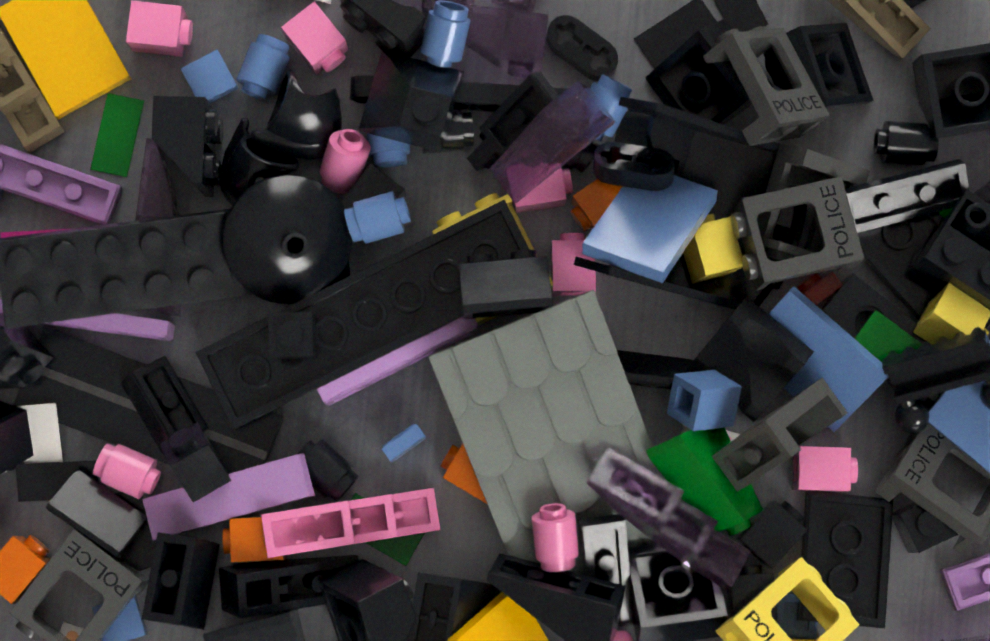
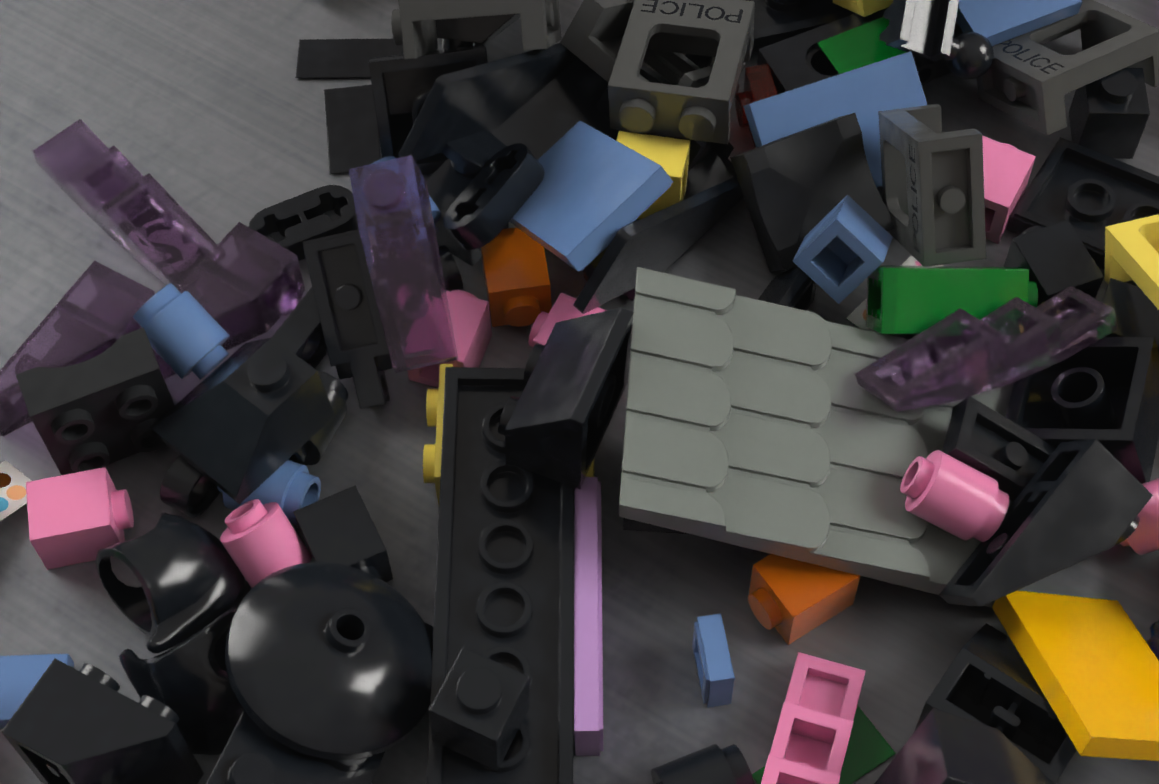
camera: 60 degrees left, 25 degrees down
medium blue brick [236,34,290,100] -> none
medium blue brick [344,191,411,244] -> none

